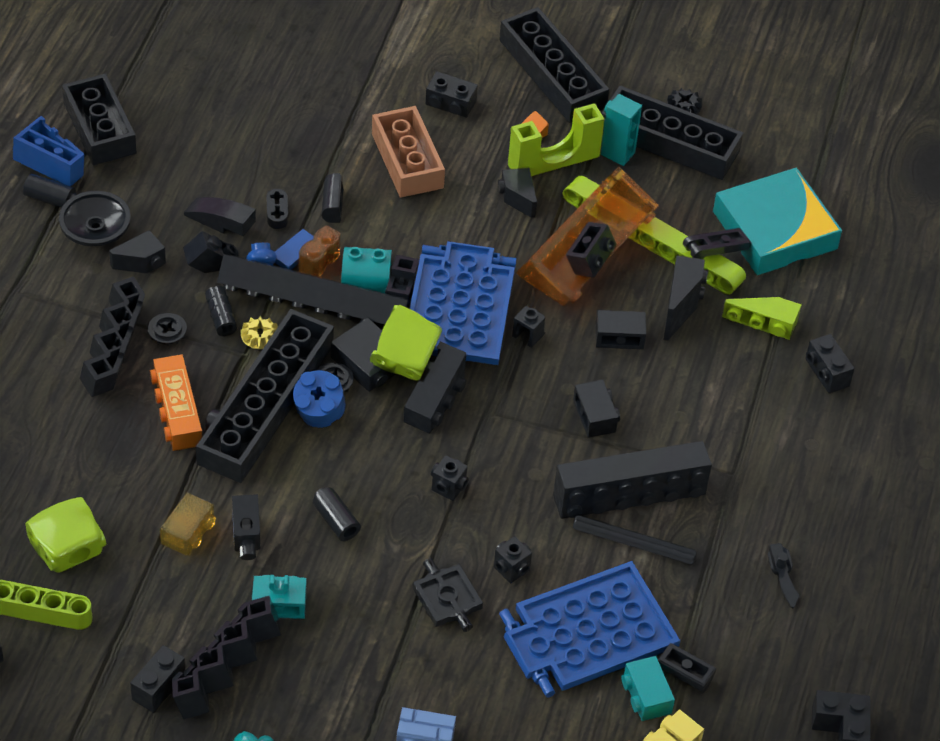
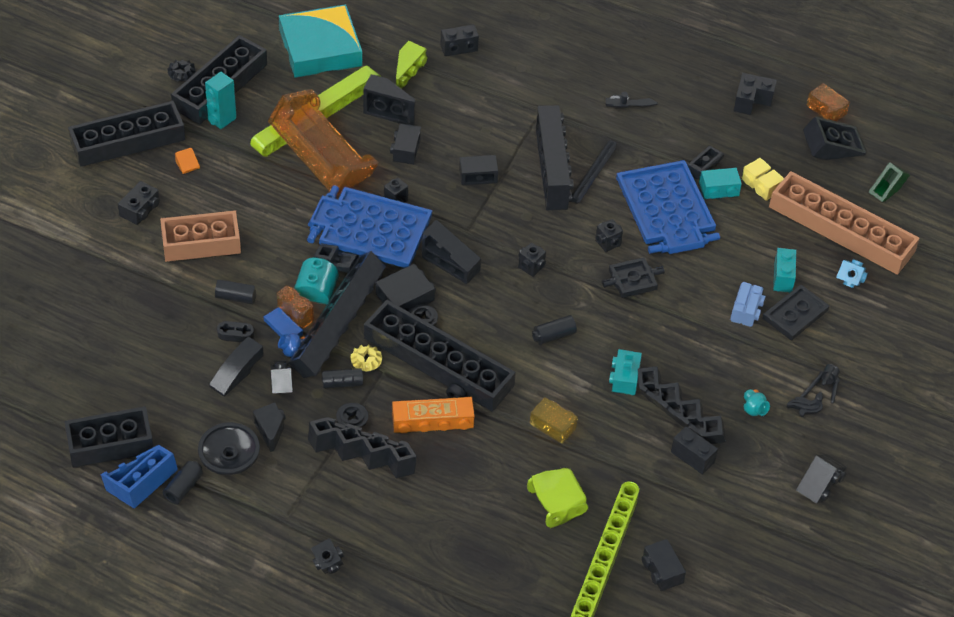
camera: 80 degrees left, 0 degrees up
black torso [232,494,260,560] -> none
blue brick [293,370,346,428] -> none
lime piece [370,305,442,380] -> none
black slope [498,168,537,218] -> none
lime arch [508,103,604,176] -> none
black brick [566,222,617,278] -> none
black plate [683,228,751,259] -> none

